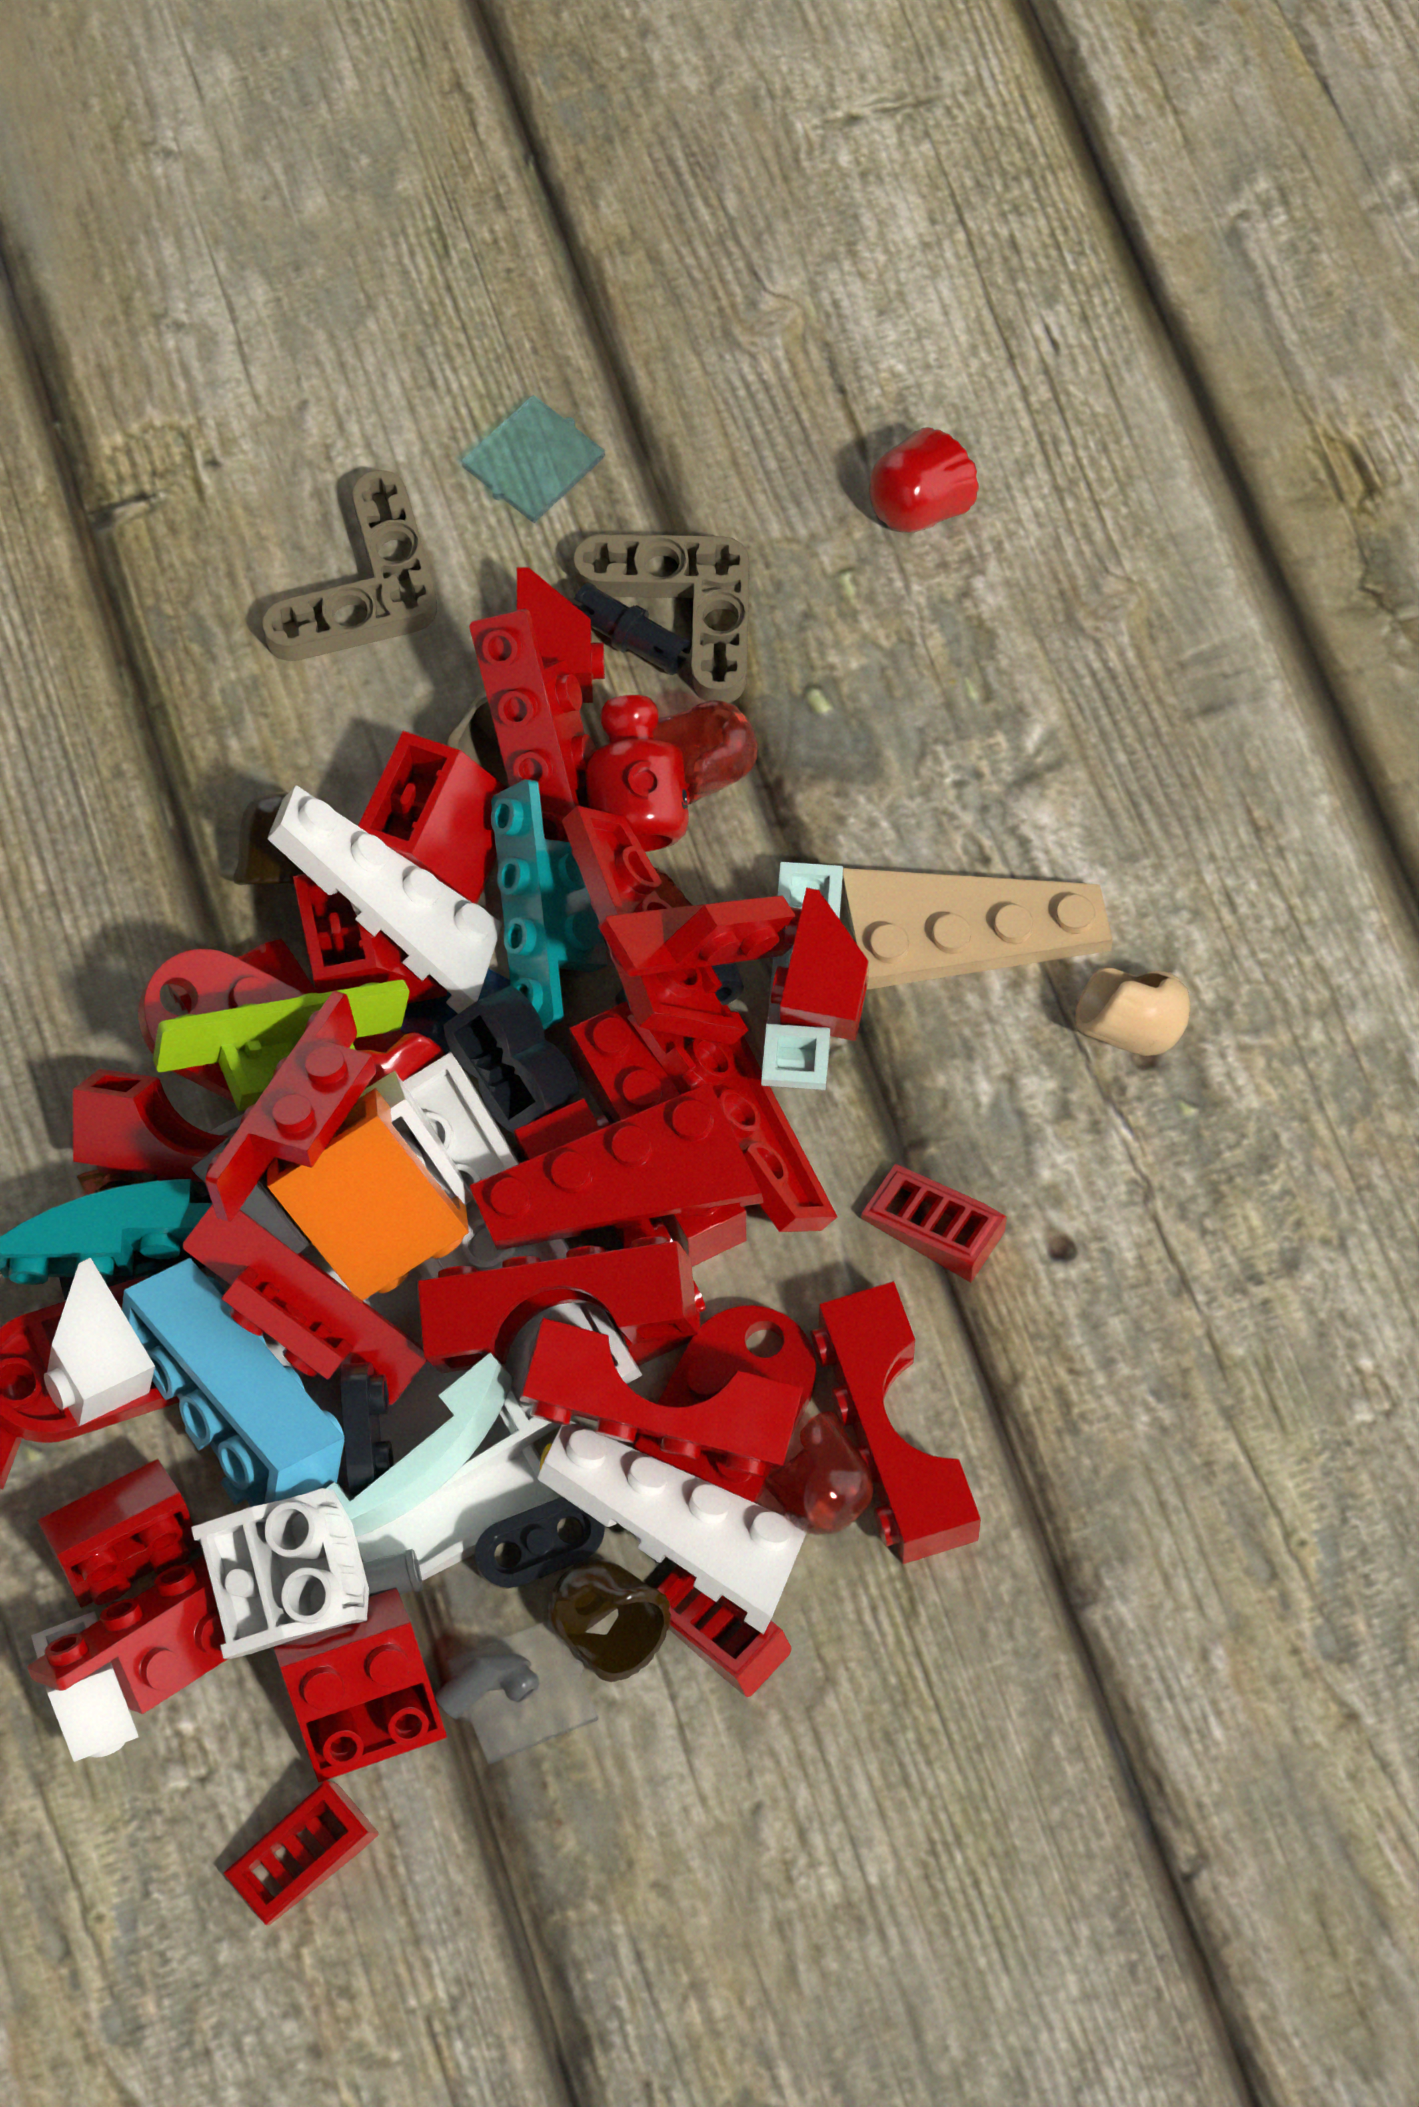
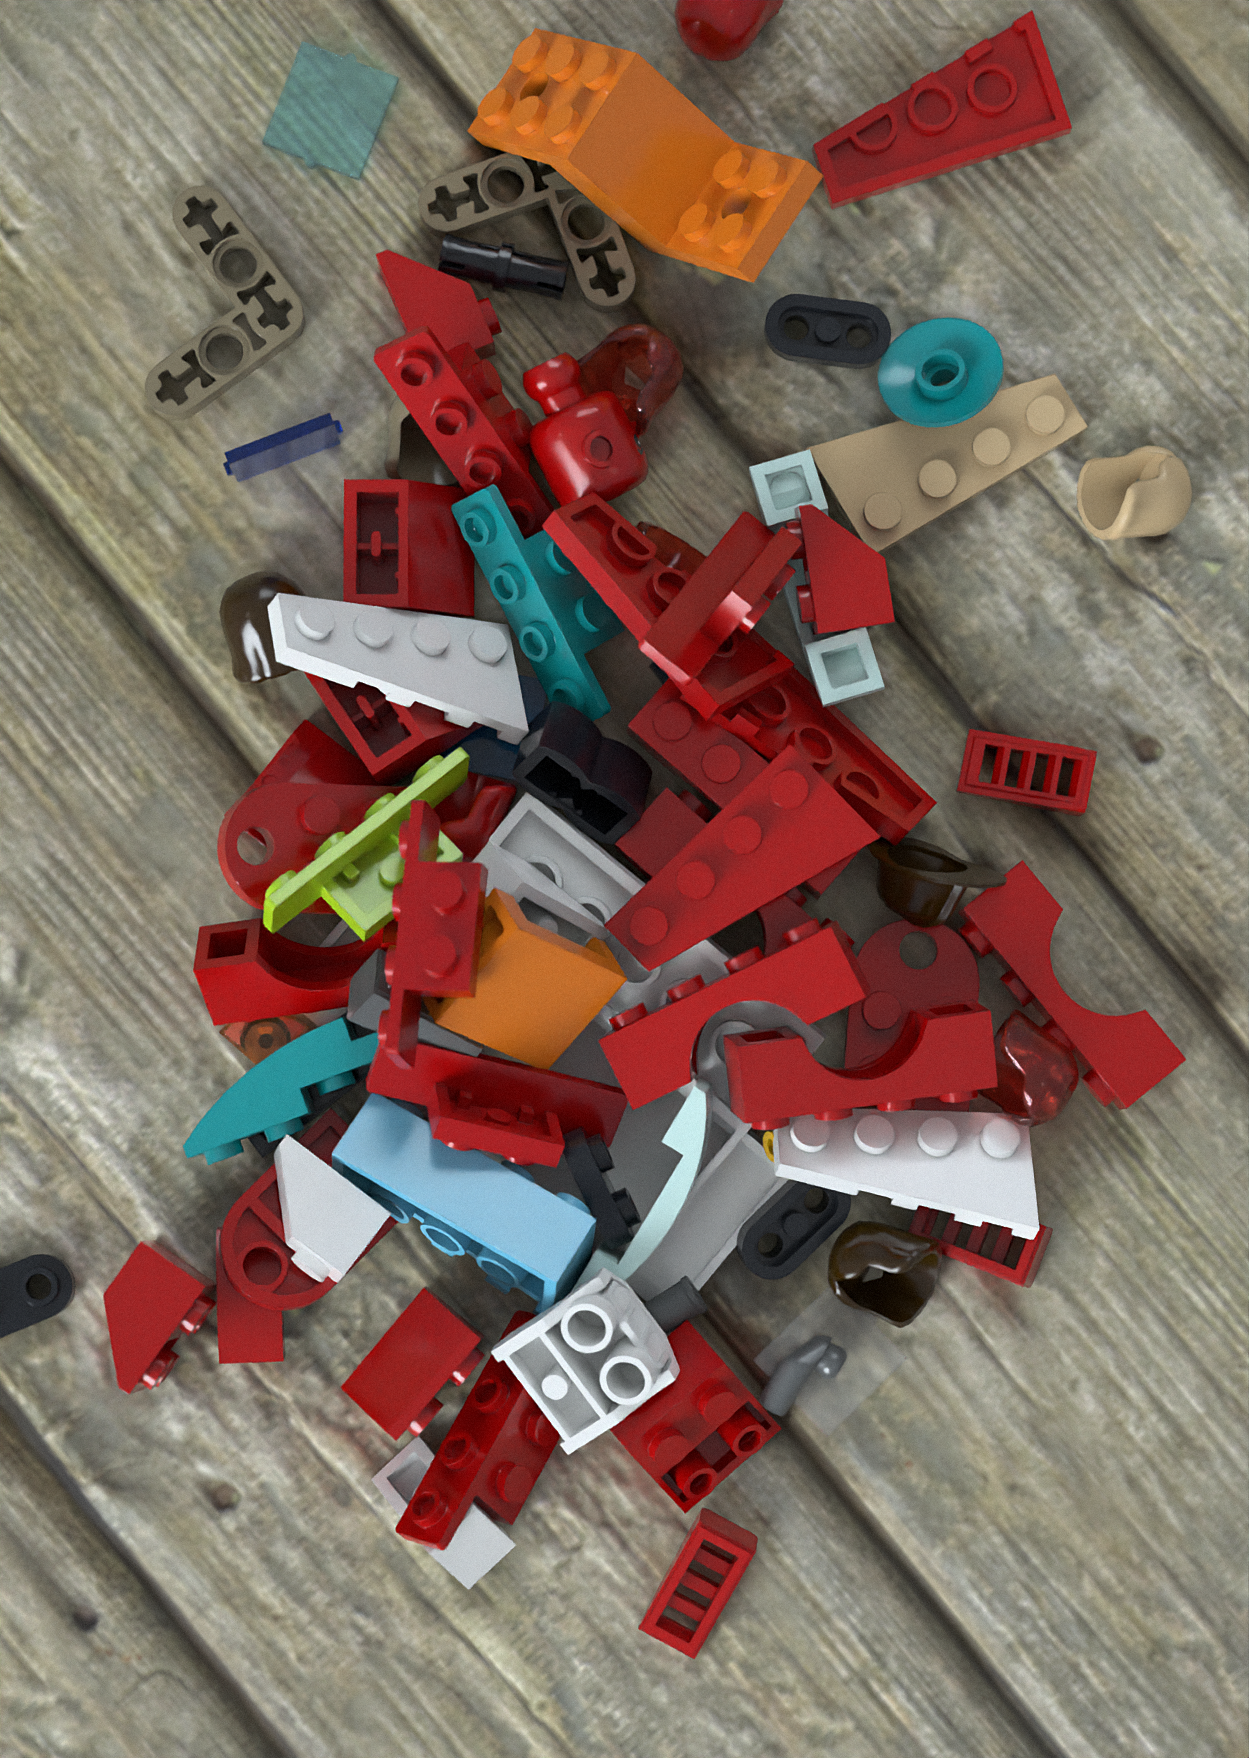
camera: 25 degrees left, 20 degrees up
none -> clear blue piece [223,412,344,483]
none -> orange bracket [467,28,823,283]
none -> black plate [764,294,891,369]
none -> red wing [812,10,1072,210]
none -> dark brown piece [868,836,1007,928]
none -> teal dish [878,317,1004,428]

